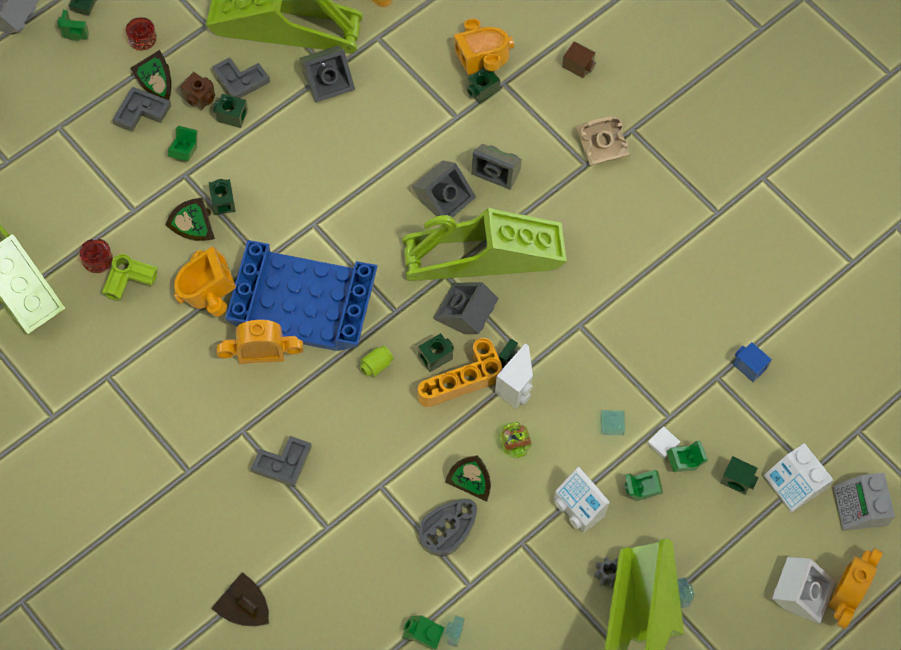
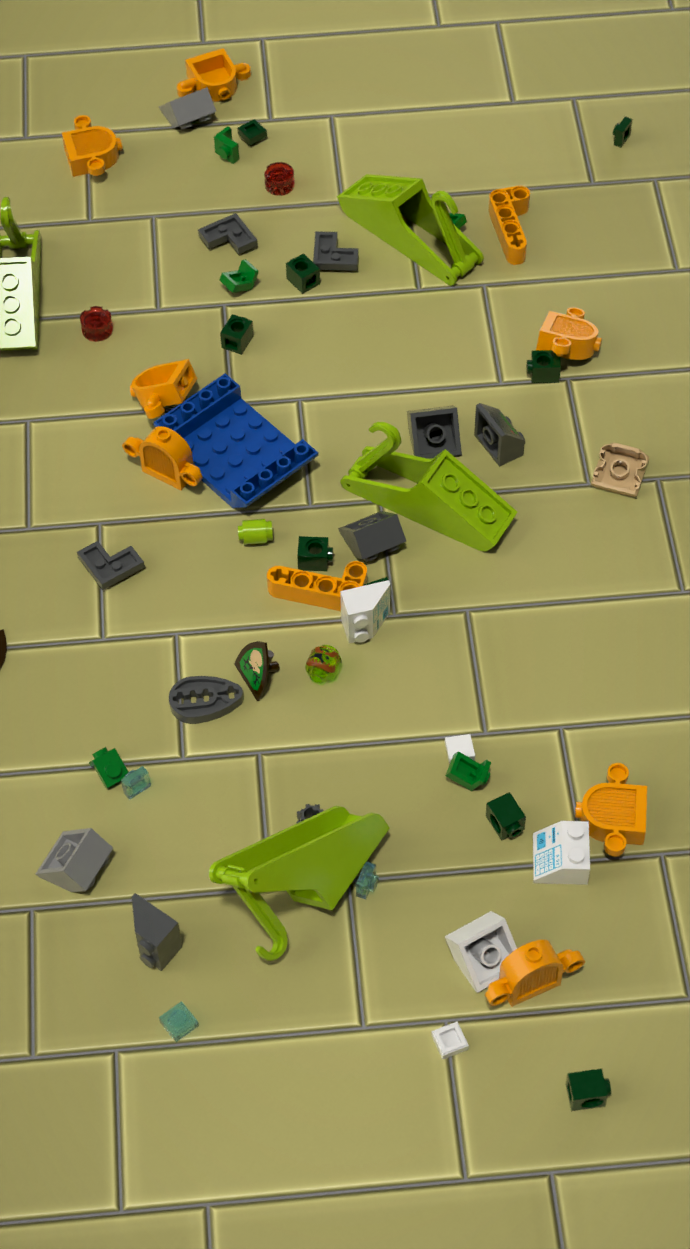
camera: 40 degrees right, 10 degrees down
lime piece [102,254,158,301] -> none
shield [130,50,172,101] -> none
shield [165,197,215,241] -> none
reddish brown brick [180,71,215,110] -> none
dark grey slope [299,45,355,102] -> none
white slope [554,467,610,533] -> none
reddish brown brick [562,41,596,78] -> none
clear light blue plate [601,410,625,435] -> none
green bracket [624,470,663,501] -> none
blue brick [733,342,772,382] -> none
light grey slope [833,473,895,531] -> none
none -> light orange piece [575,763,647,857]

